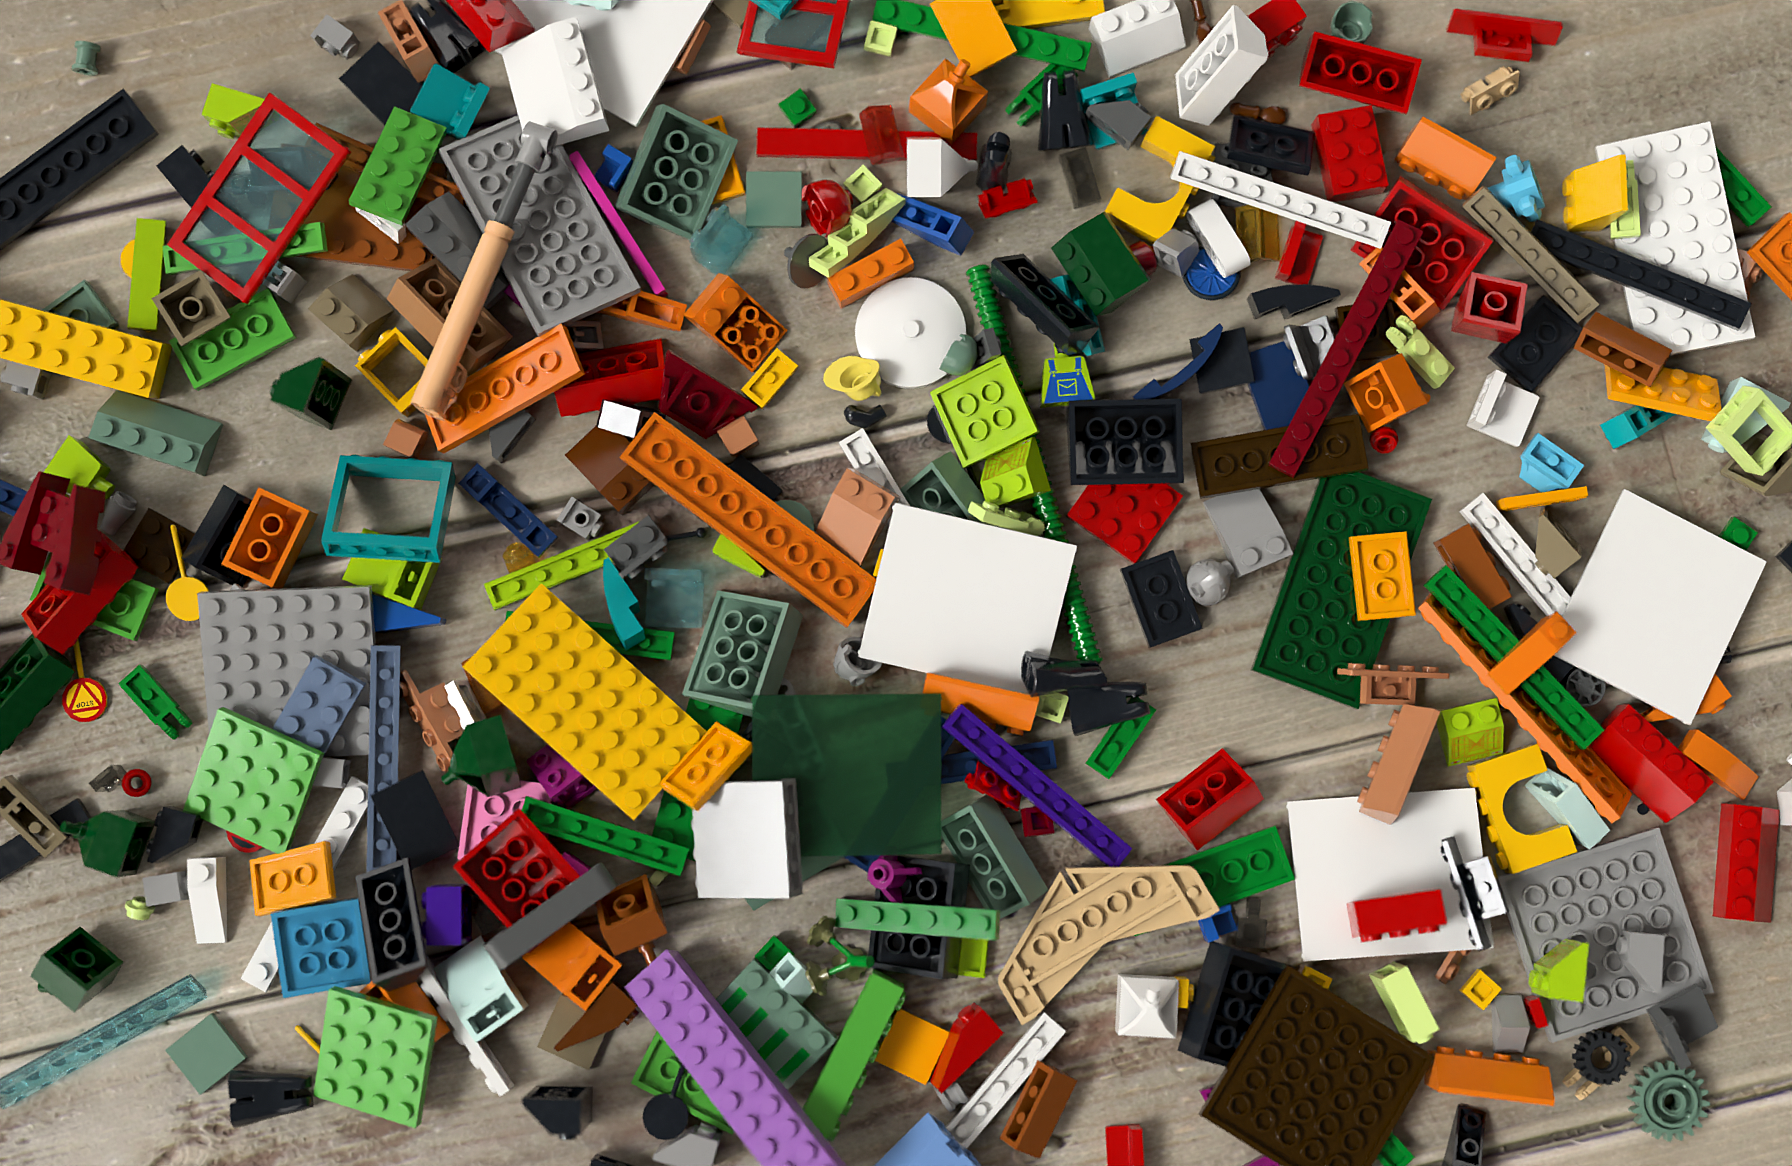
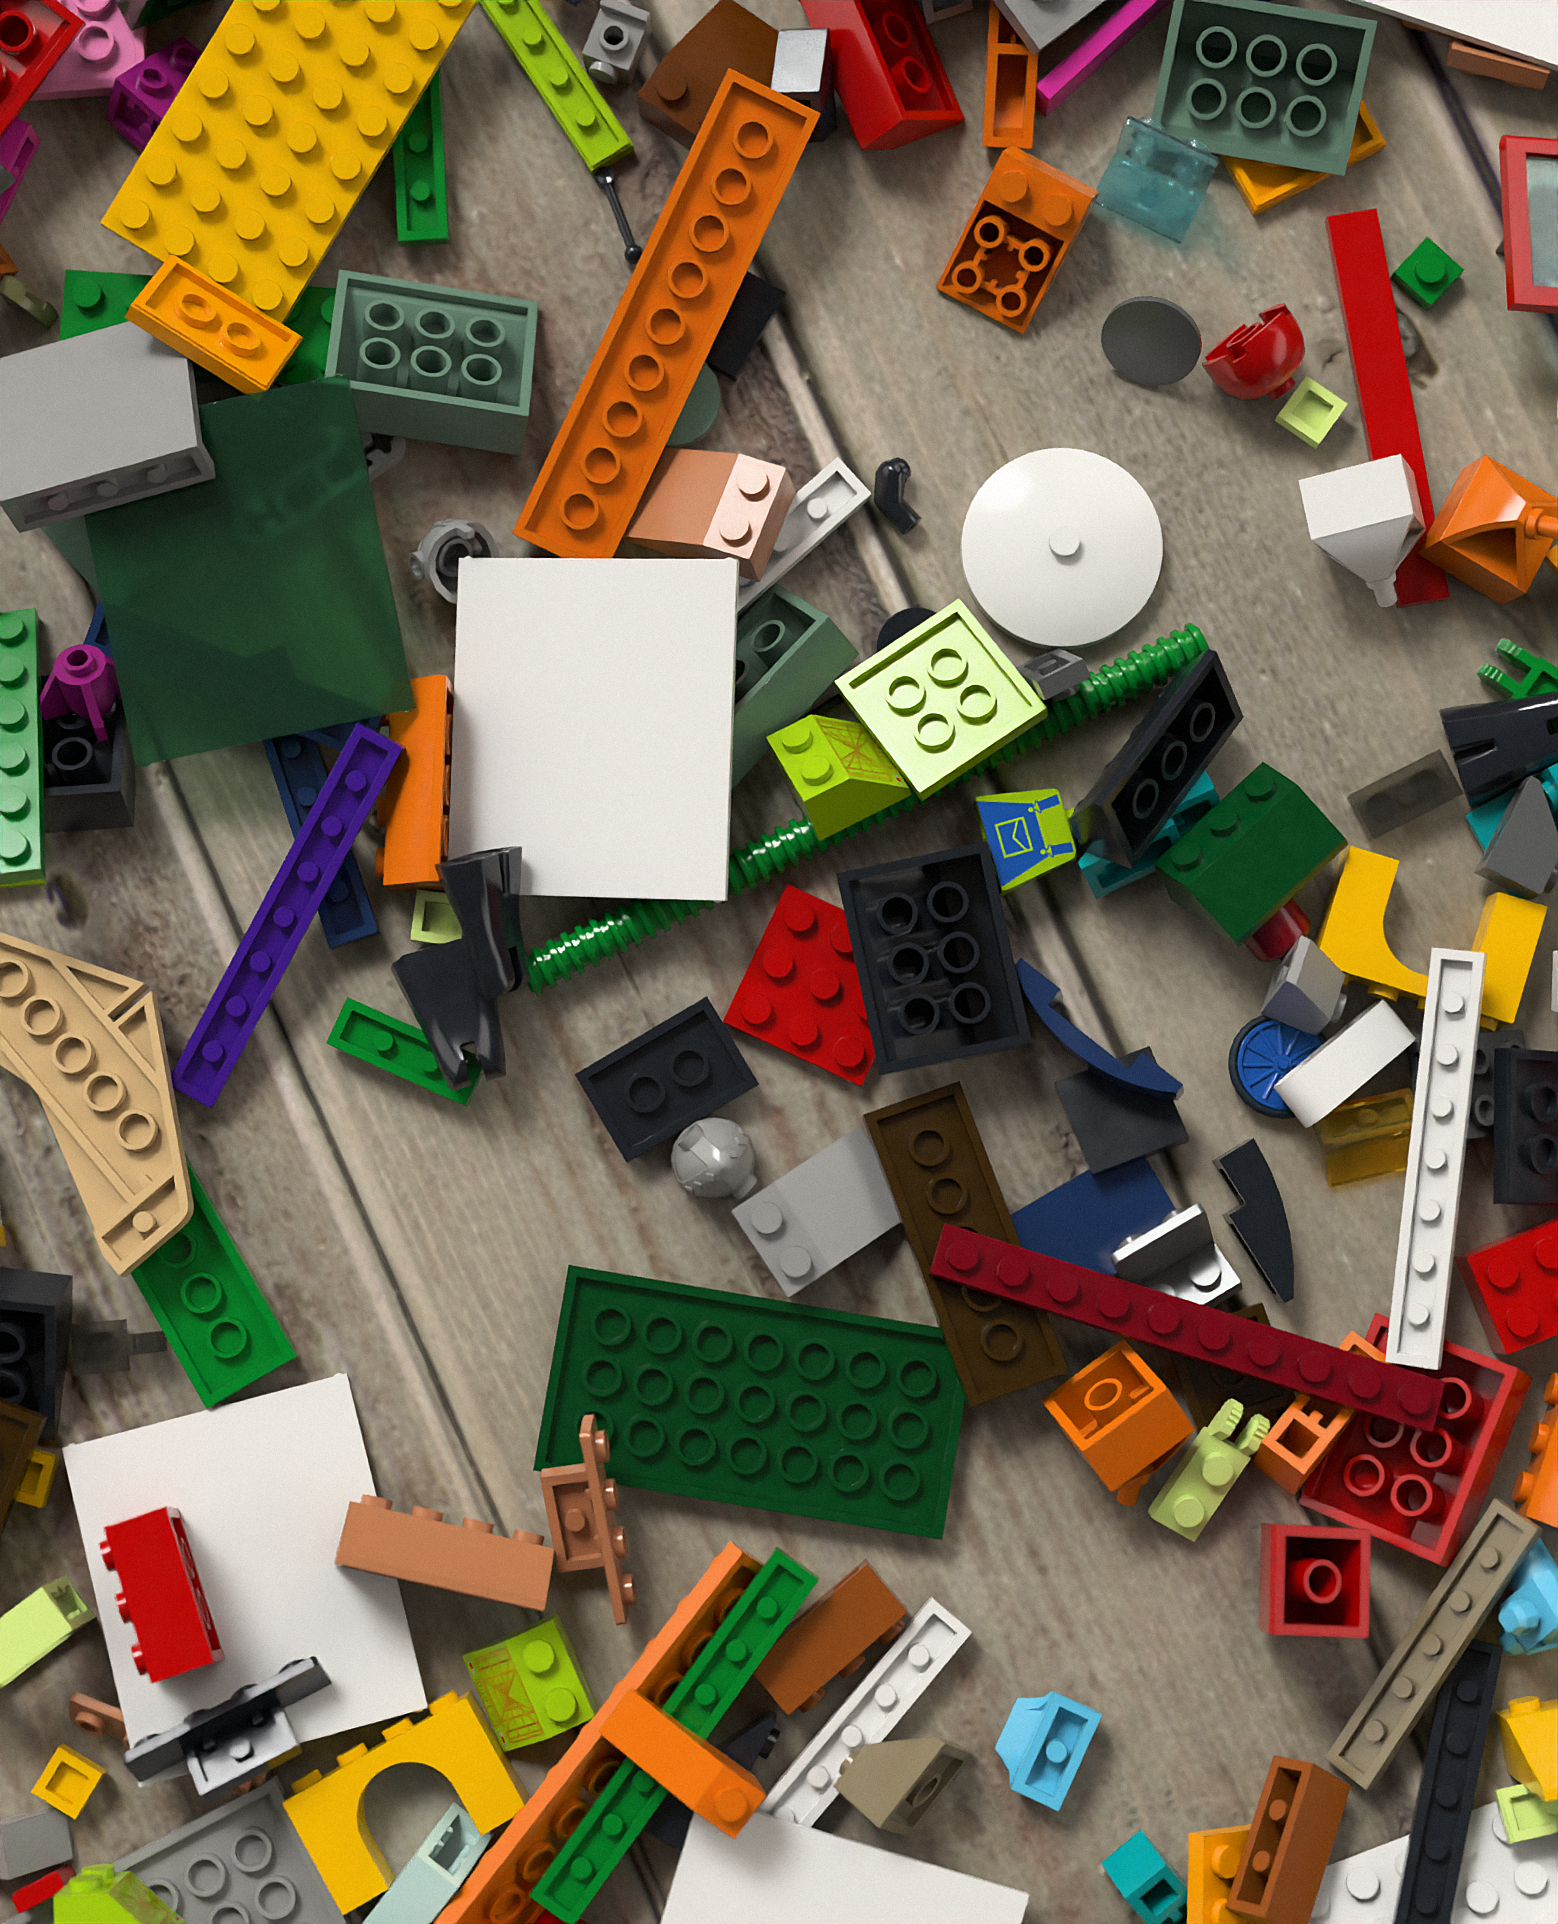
camera: 85 degrees right, 0 degrees up
green plate [521,796,690,876] -> none
teal slope [603,557,645,651] -> none
dark grey bracket [604,515,669,579] -> none
clear light blue bracket [645,568,705,629] -> none
dark red wing [658,349,758,439] -> none
lime slope [712,534,766,579] -> none
nougat piece [717,416,759,458] -> none
yellow plate [741,348,799,409] -> none
sand green tile [746,172,802,228] -> none
yellowish green slope [809,188,906,278] -> none
light yellow piece [823,356,881,401] -> none
orange brick [827,238,914,308] -> none
clear red slope [859,105,904,165] -> none
blue slope [891,193,974,256] -> none
sand green slope [935,794,1048,919] -> none
sand green hair [939,334,977,376] -> none
red hinge [965,762,1022,811] -> none
yellowish green hinge [968,501,1045,536] -> none
black piece [976,132,1012,191] -> none
red hinge [977,178,1038,219] -> none
dark red plate [1021,807,1055,838] -> none
red slope [1156,748,1264,851] -> none
blue panel [1198,903,1237,943] -> none
red panel [1275,221,1323,285] -> none
light orange tile [1349,532,1416,621] -> none
red plate [1370,427,1399,454] -> none
white bracket [1466,370,1539,447] -> none
black tile [1487,294,1583,392] -> none
light orange tile [1496,486,1588,512] -> none
dark grey wheel [1560,668,1606,707] -> none

